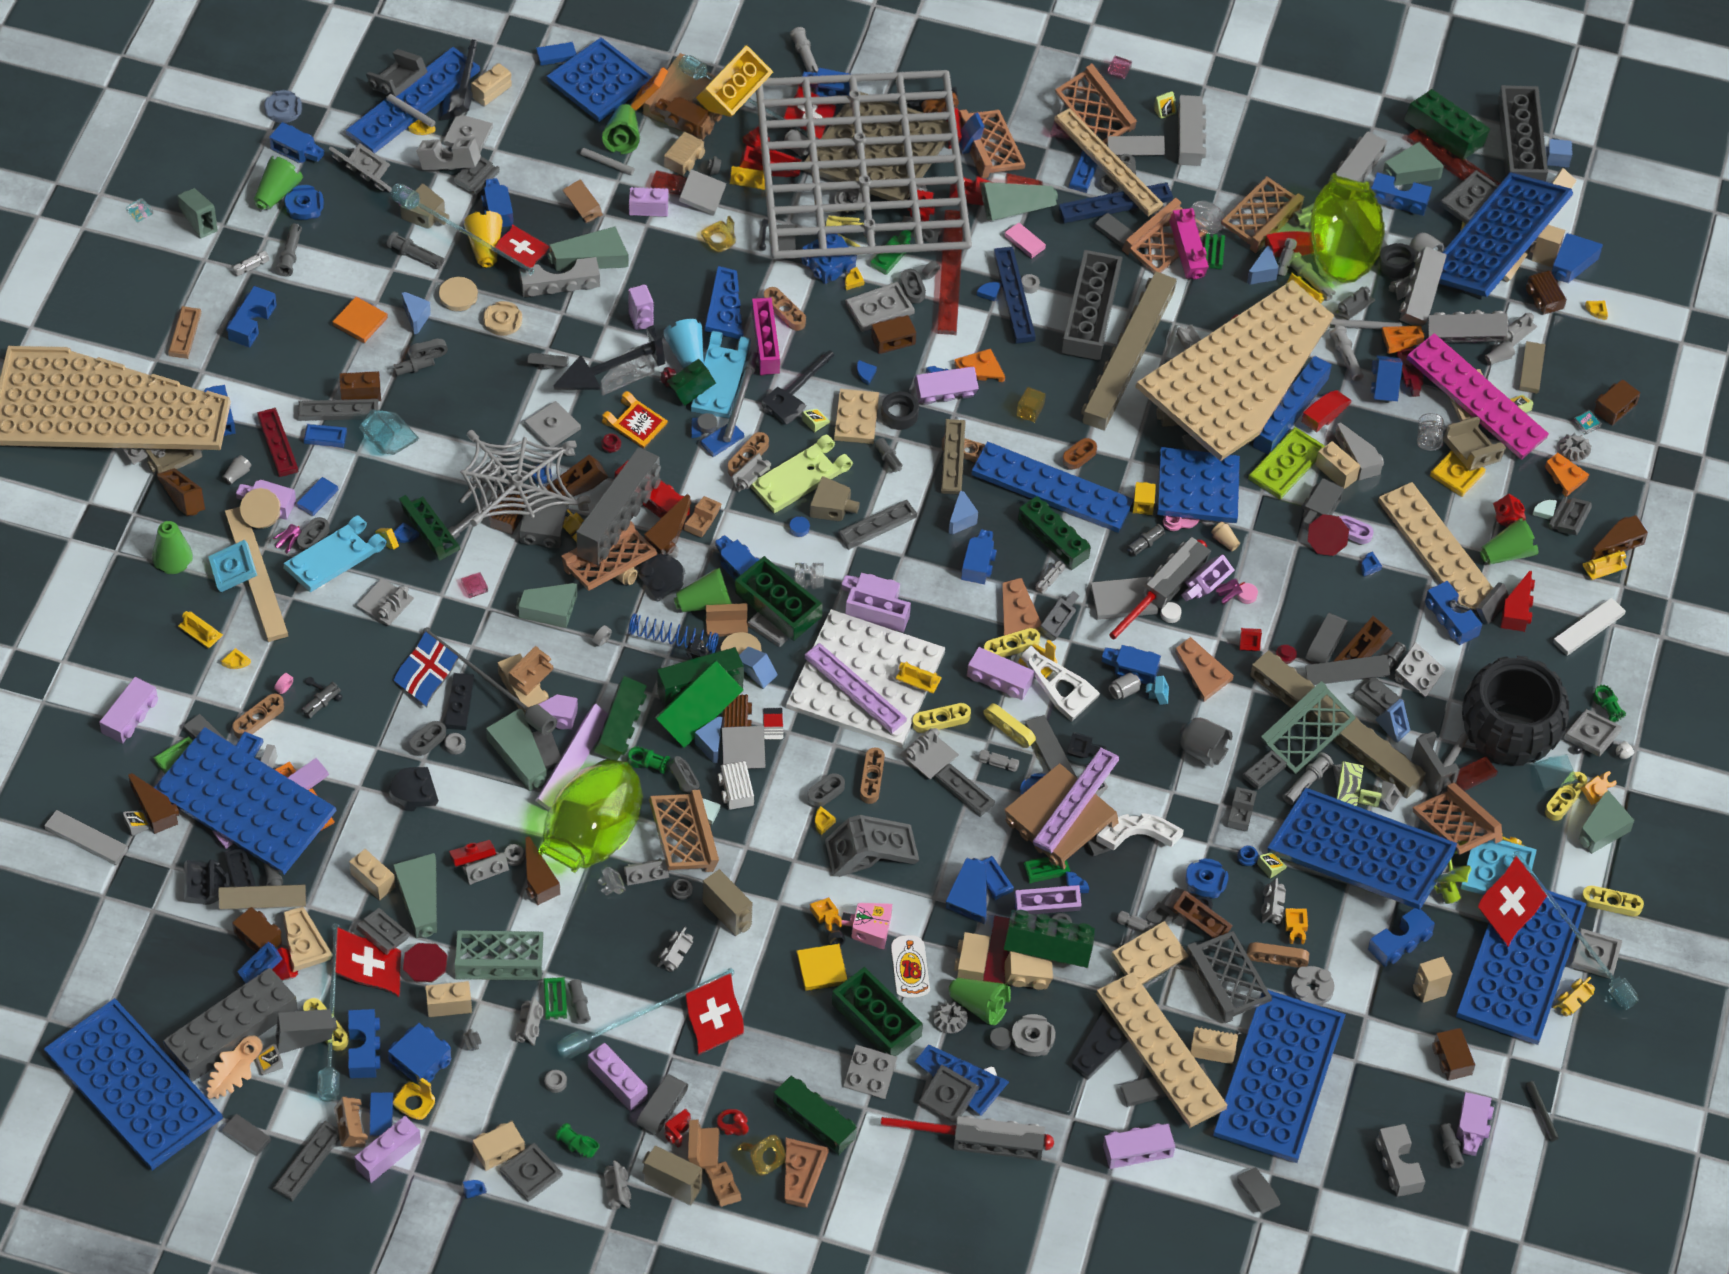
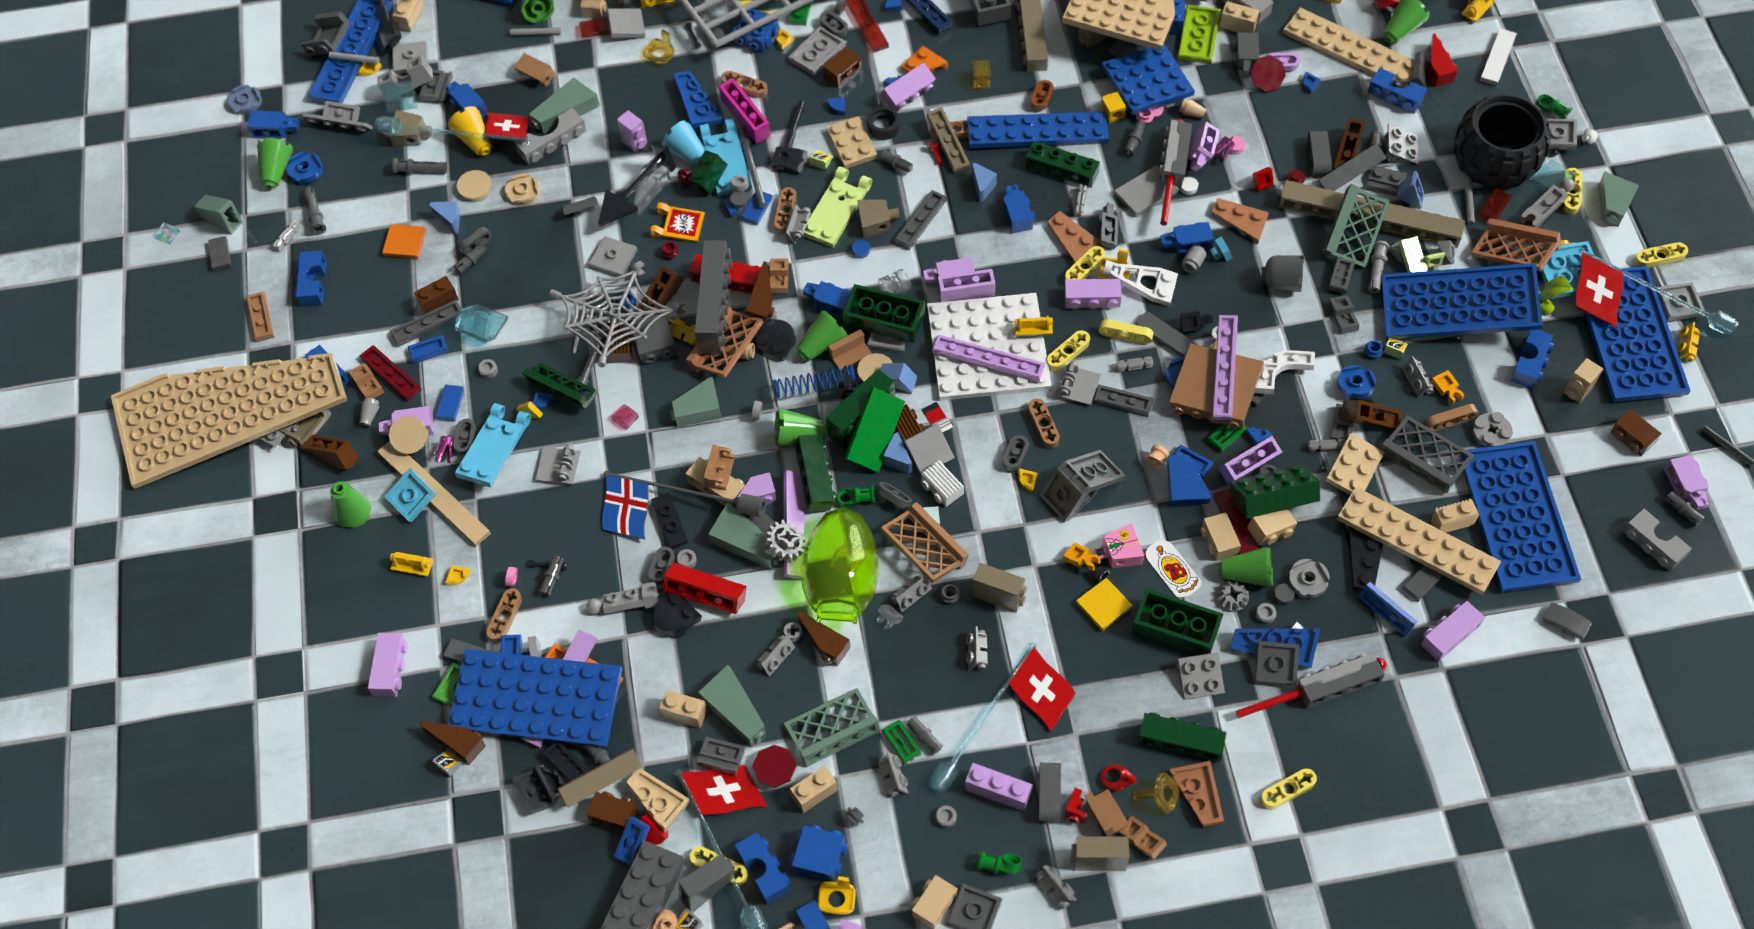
camera: 20 degrees left, 5 degrees up
light grey tile [44,810,128,865] -> none
red plate [449,840,496,866] -> none
lavender brick [629,187,668,216] -> none
dark grey panel [1411,732,1460,797] -> none
light orange plate [1581,771,1617,805] -> none
none -> flat silver tile [208,236,231,271]
none -> medium nougat slope [349,363,385,399]
none -> clear light blue piece [381,80,417,113]
none -> light grey tile [478,359,498,378]
none -> light grey plate [586,582,659,614]
none -> red brick [663,563,747,615]
none -> light grey tile [730,176,748,192]
none -> light grey gear [764,520,807,562]
none -> bright green cone [774,409,827,447]
none -> red hand [928,140,941,165]
none -> light nougat wheel [1145,445,1169,469]
none -> light grey tile [1255,603,1277,624]
none -> light yellow beam [1261,769,1317,810]
none -> blue tile [1358,582,1418,637]
none -> light grey plate [1520,178,1574,228]

